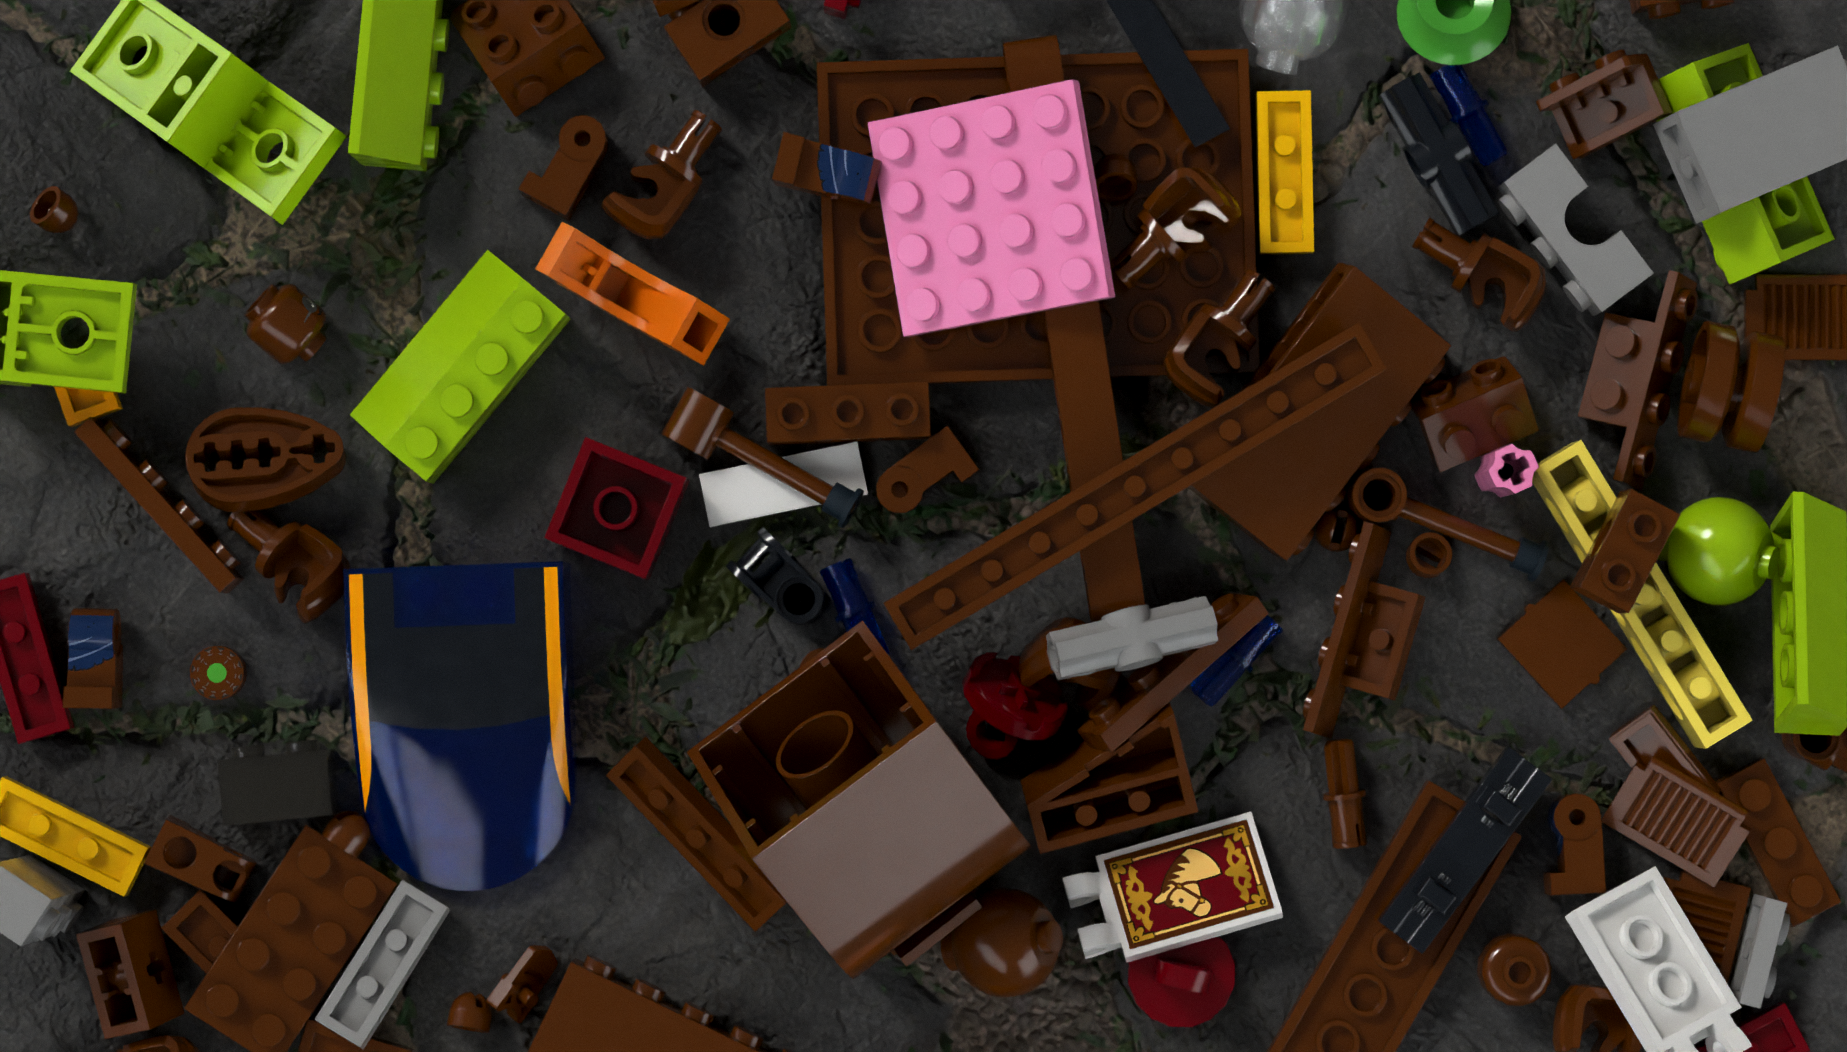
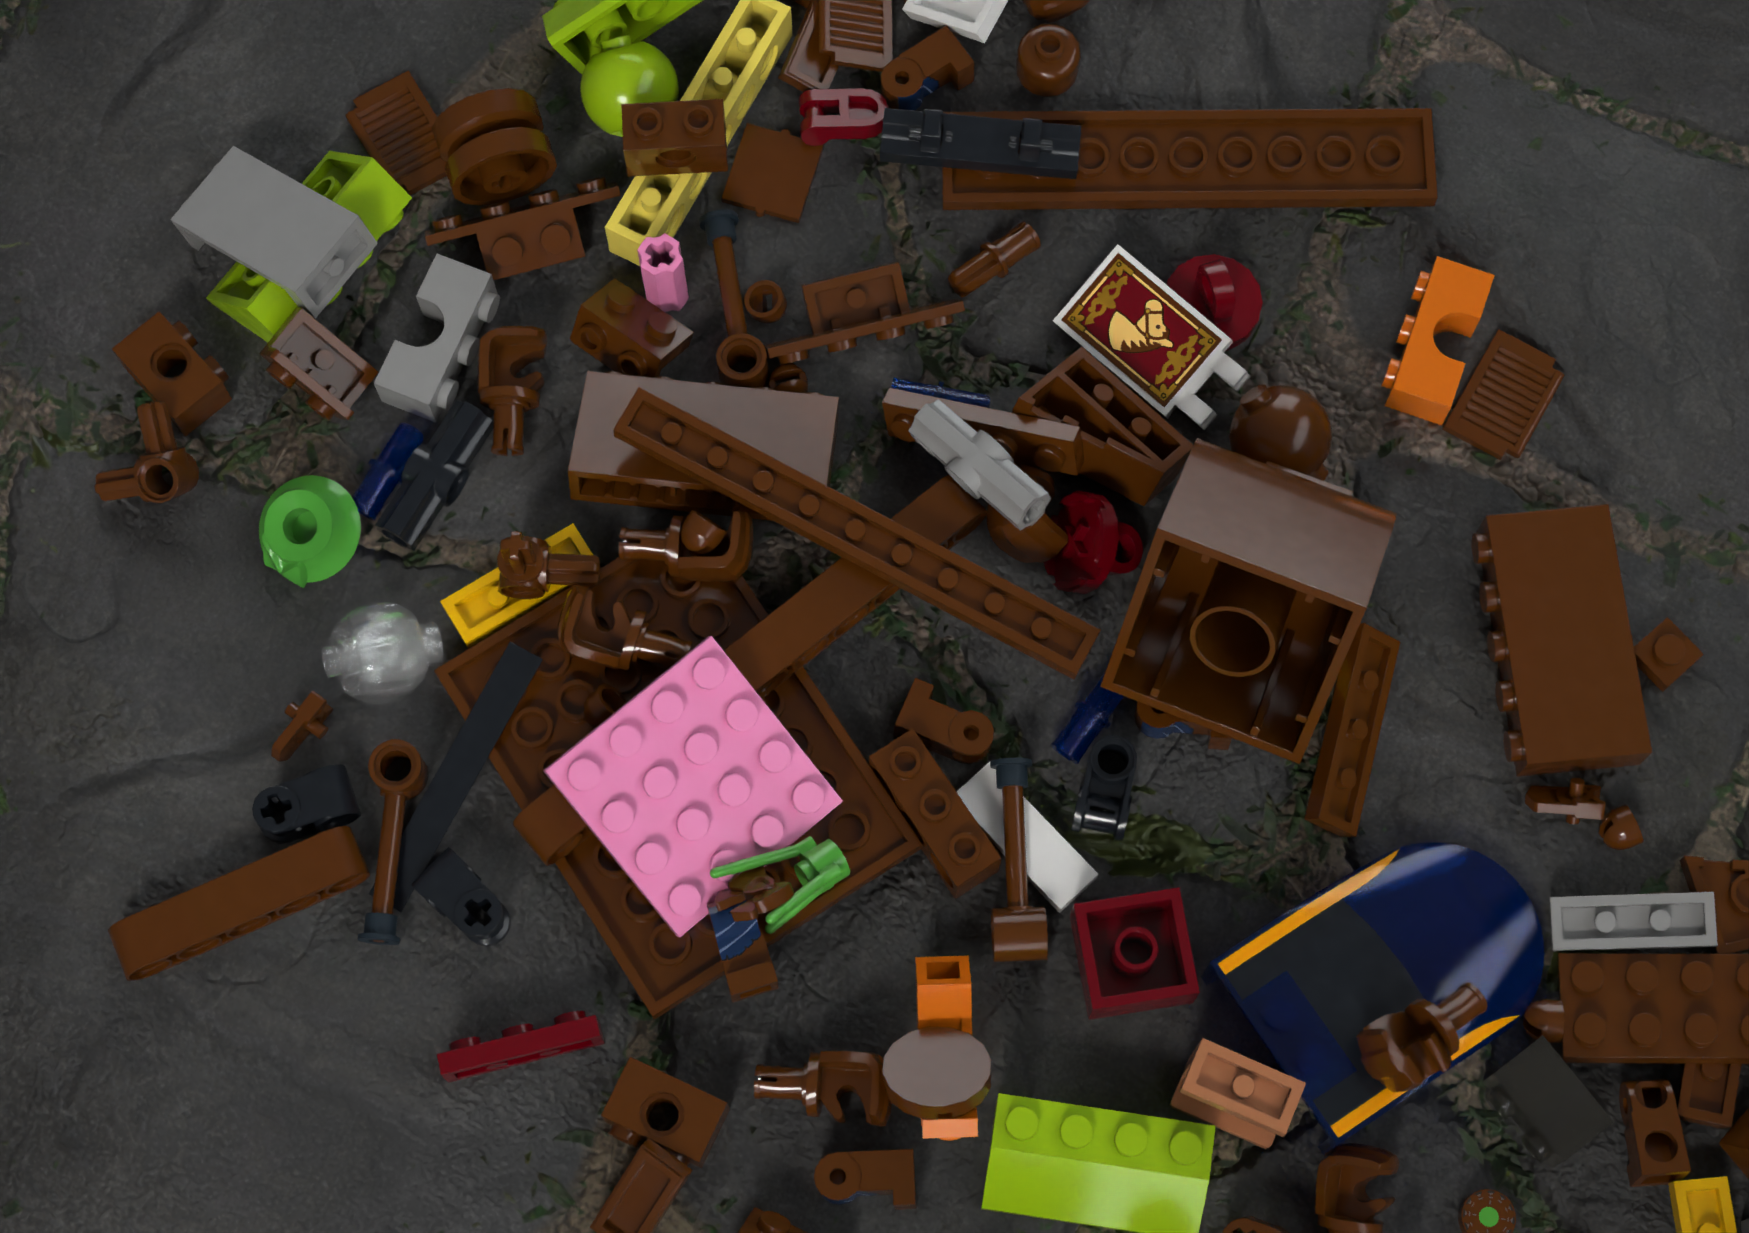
camera: 120 degrees left, 15 degrees down
none -> reddish brown axle [497,531,601,599]
none -> reddish brown hinge [681,510,727,555]
none -> bright green plant [710,836,850,934]
none -> reddish brown piece [714,866,794,922]
none -> dark red plate [799,88,888,146]
none -> tile [882,1027,991,1120]
none -> nougat panel [1170,1038,1306,1149]
none -> reddish brown piece [1356,982,1488,1093]

